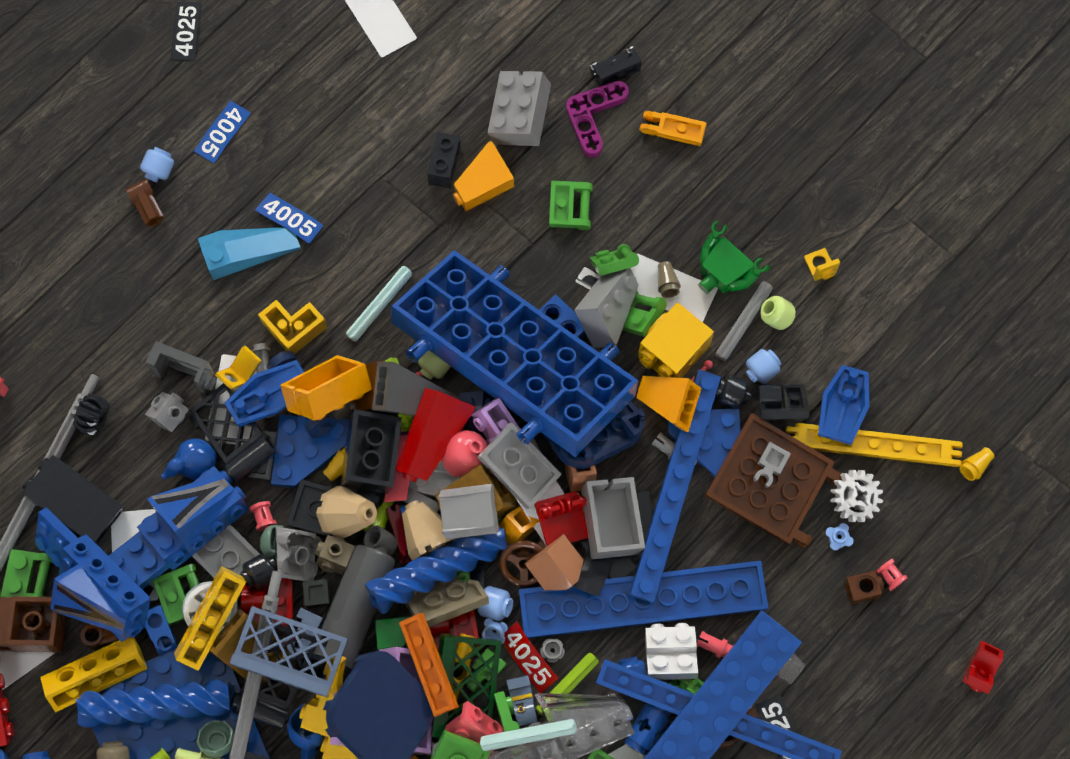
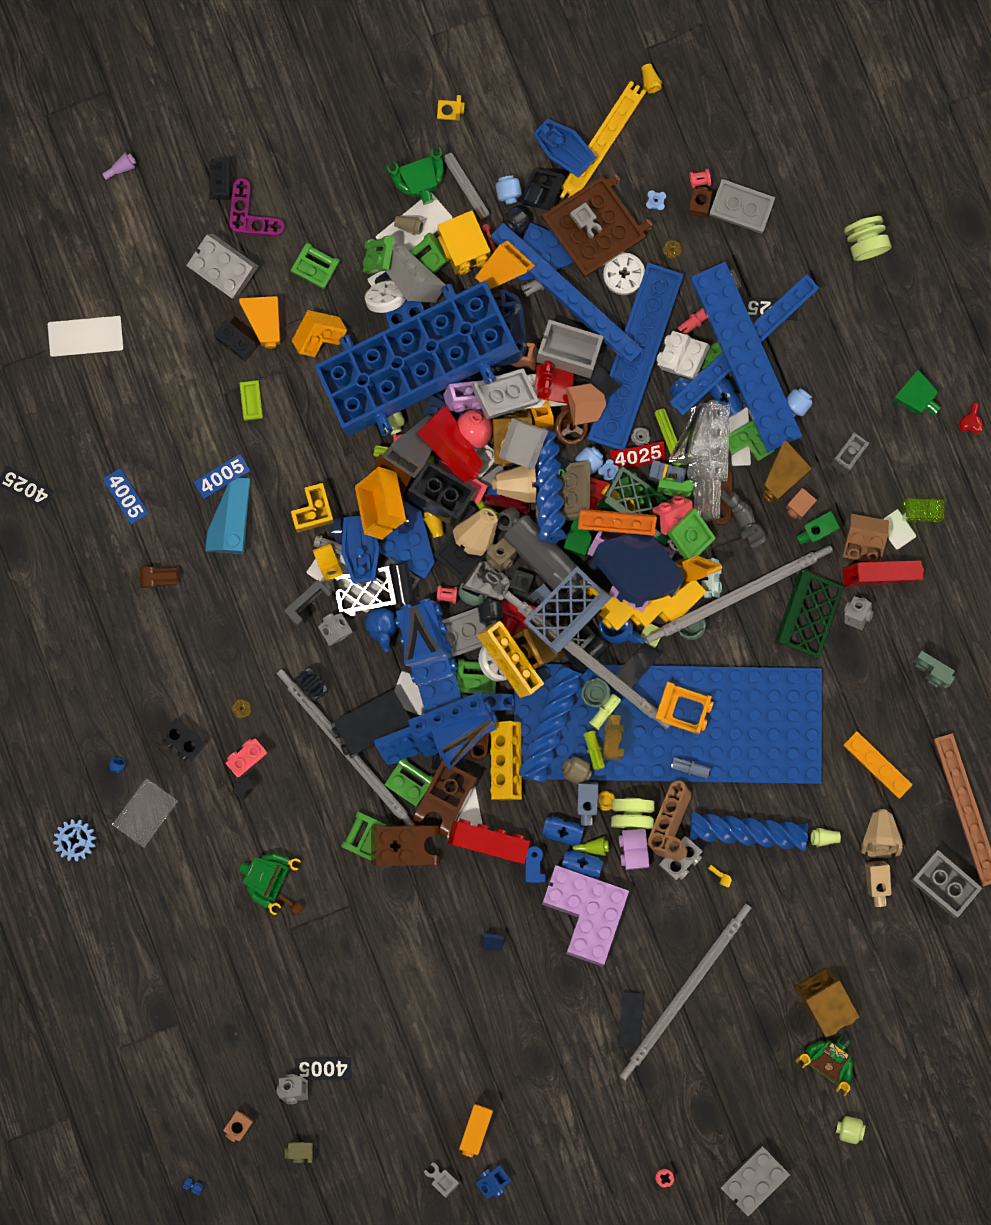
camera: 70 degrees left, 10 degrees up
light blue head [140,147,174,183] -> none
light aqua axle [346,266,412,342] -> none
light aqua axle [480,719,577,751] -> none
light orange hinge [639,111,707,146] -> none
yellowish green head [760,296,796,330] -> none
white gear [830,470,883,522] -> none
red brick [962,640,1004,694] -> none
none -> clear yellow plate [232,699,251,718]
none -> lime tile [240,380,263,421]
none -> light orange panel [292,310,347,357]
none -> white wheel [365,281,406,313]
none -> white wheel [603,253,645,295]
none -> clear yellow plate [663,240,682,259]
none -> light grey plate [709,179,775,234]

